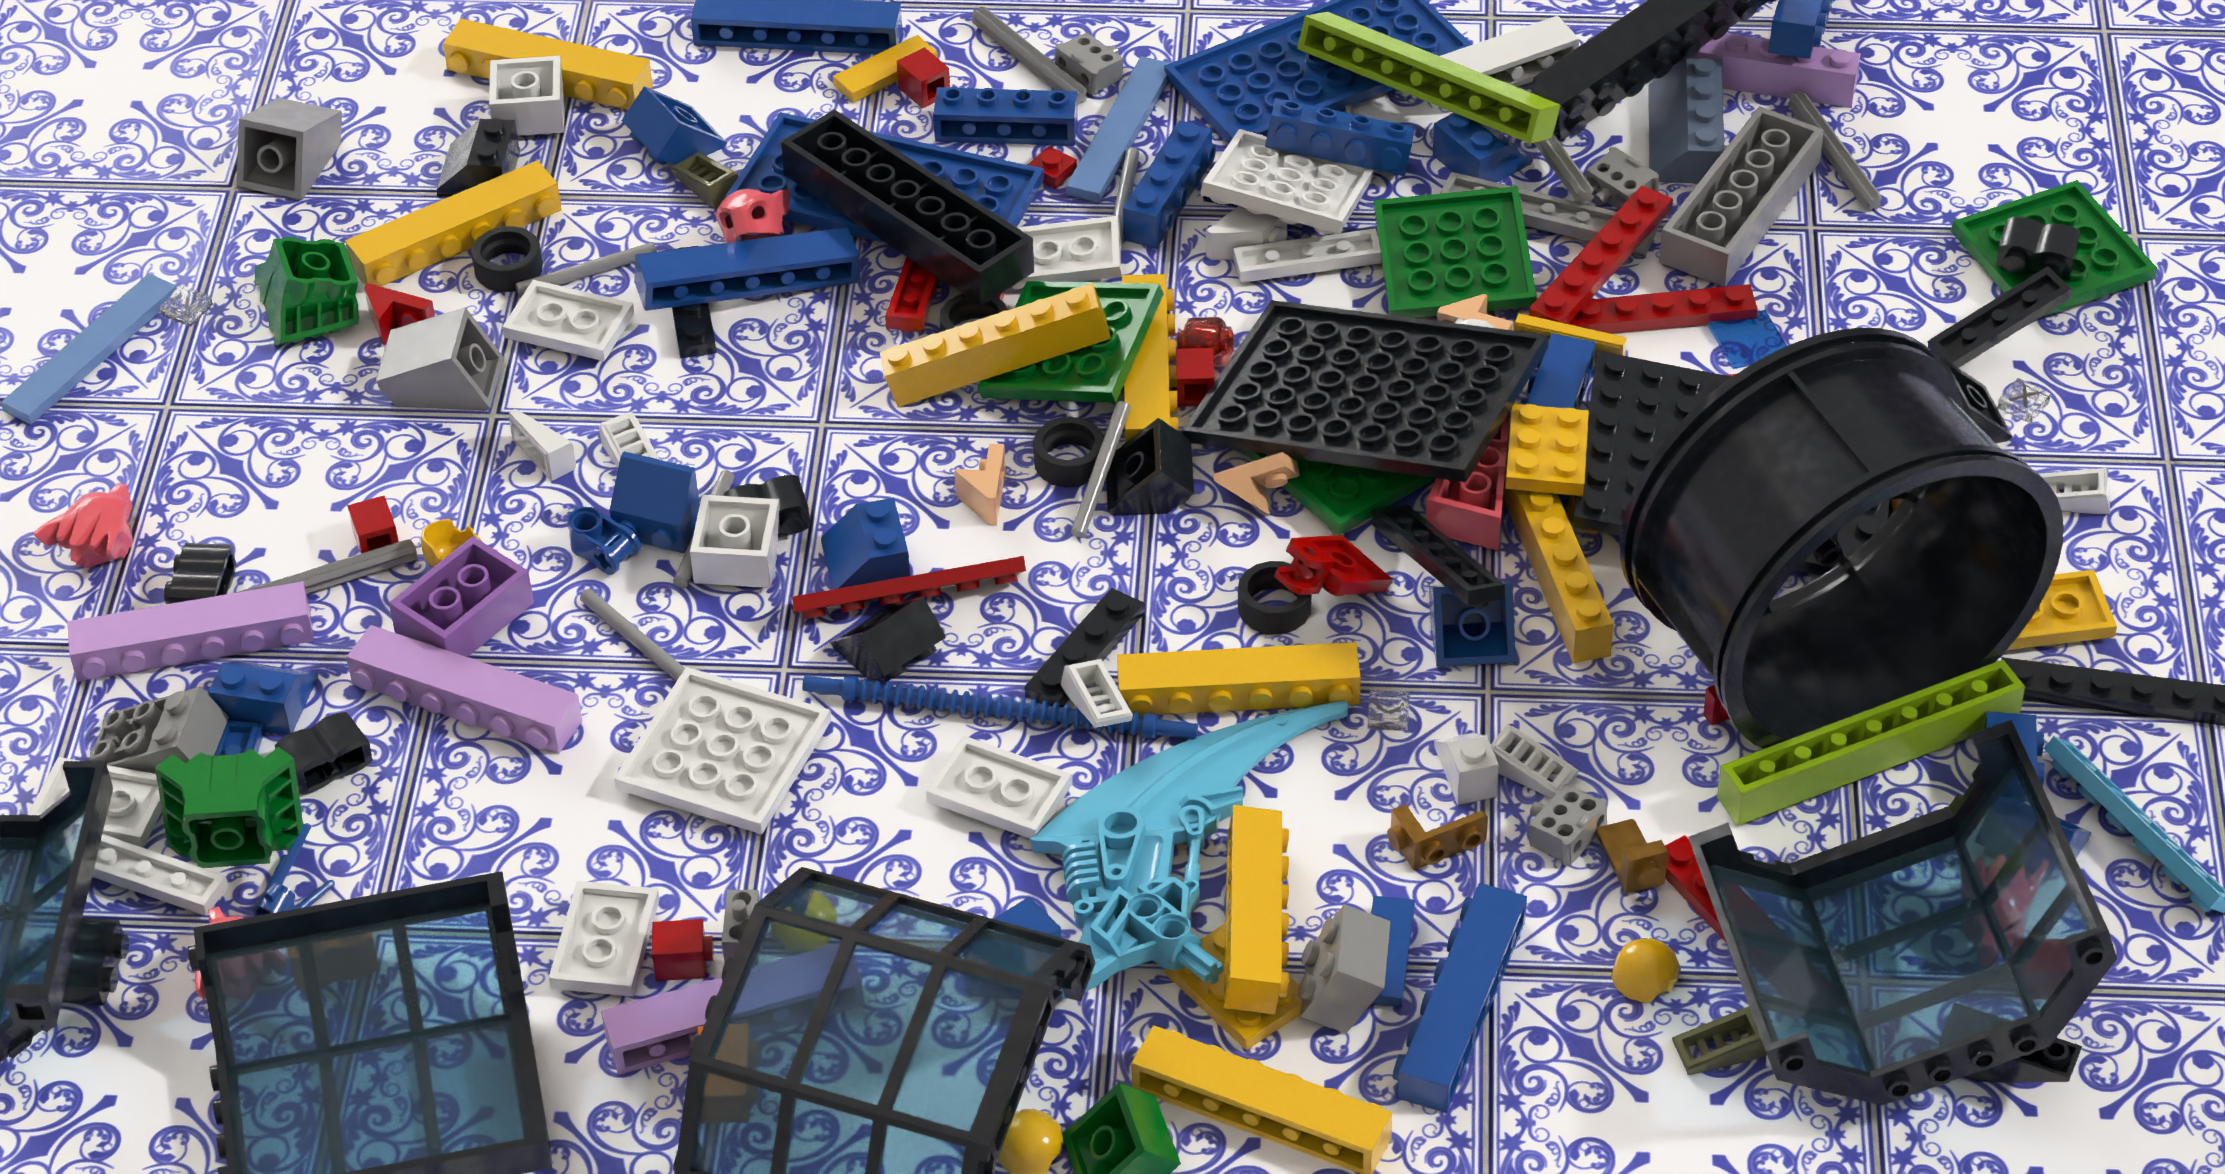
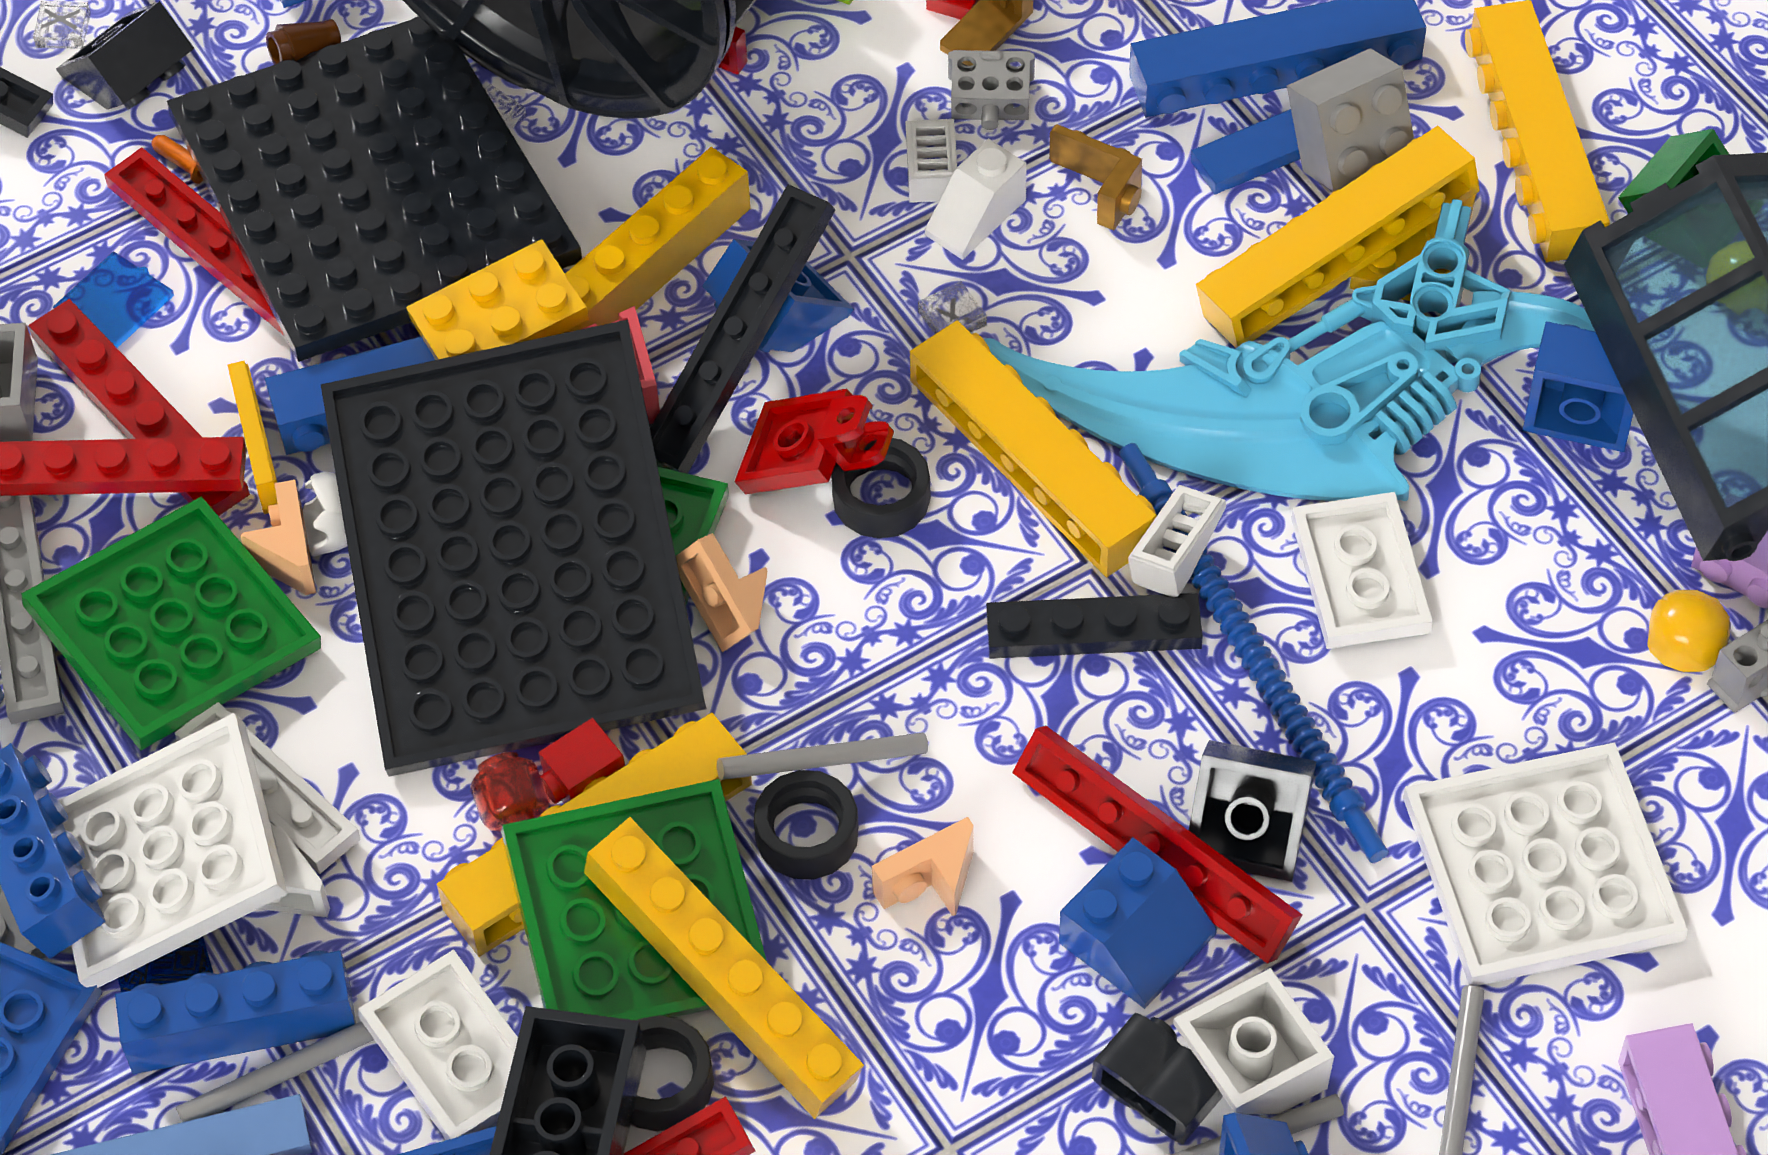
camera: 125 degrees left, 10 degrees up
black slope [1106,418,1194,516] -> none

